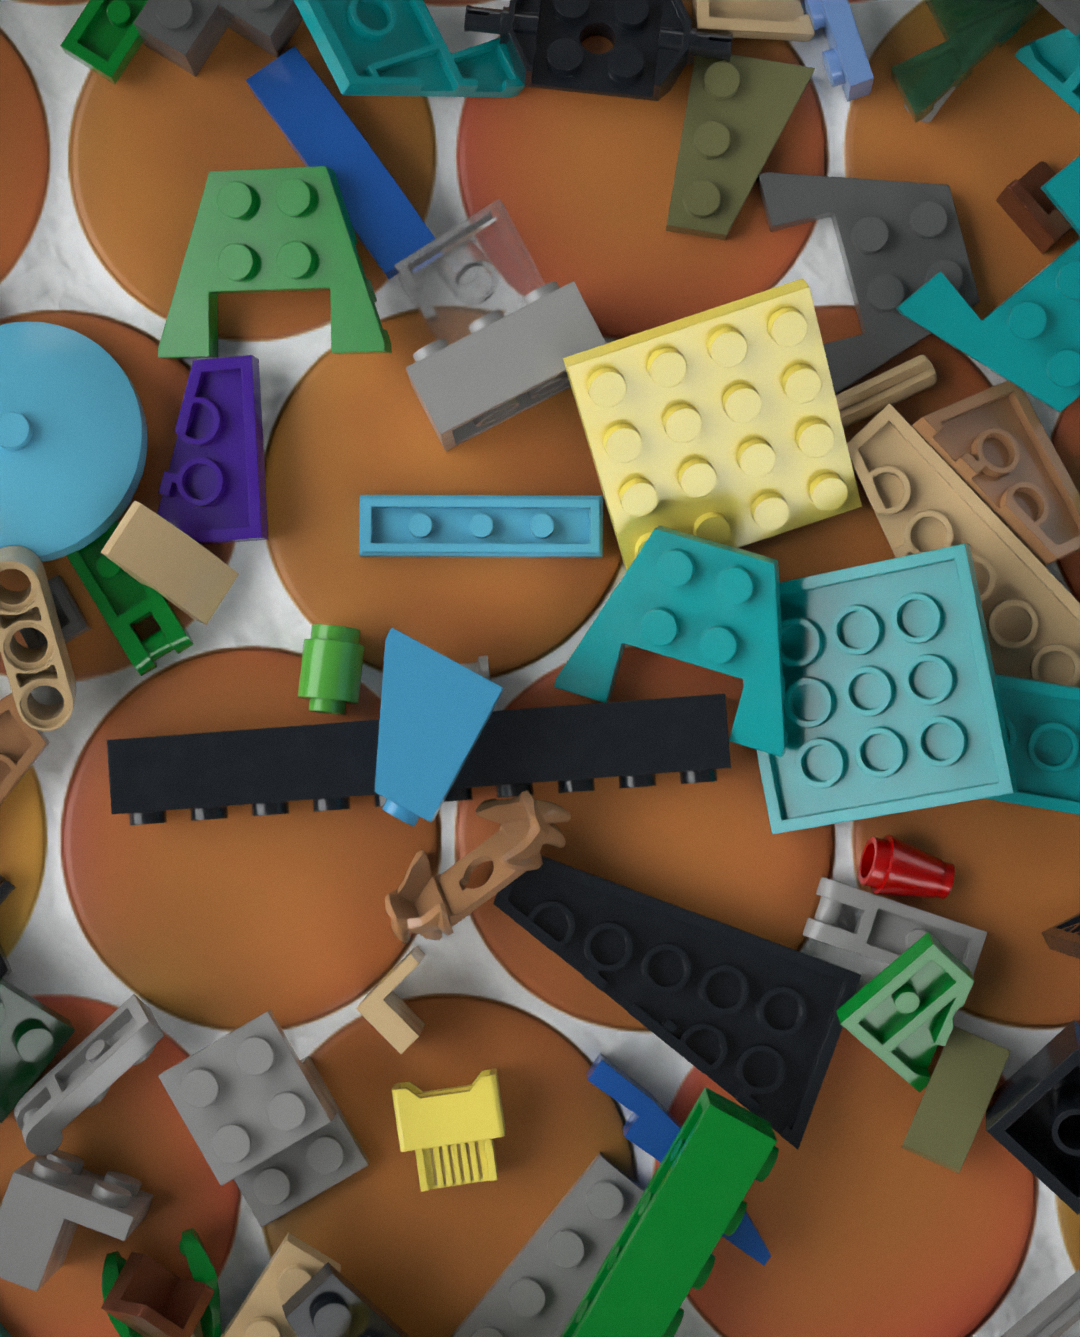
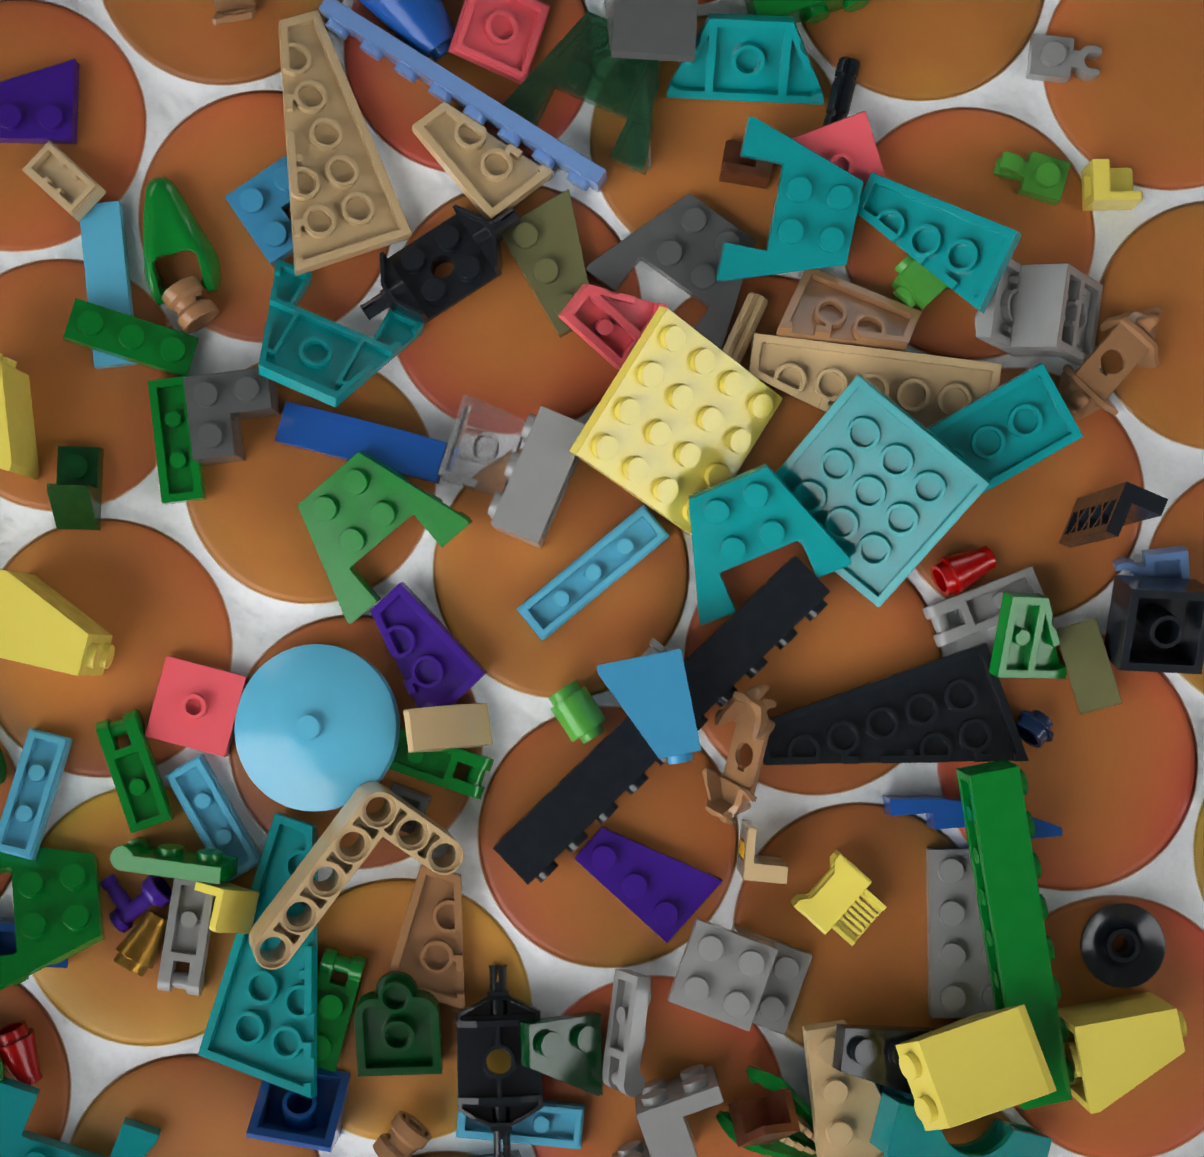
camera: 40 degrees left, 0 degrees up
none -> coral wing [558,284,670,370]
none -> dark purple wing [574,826,723,943]
none -> dark blue plate [1016,710,1054,748]

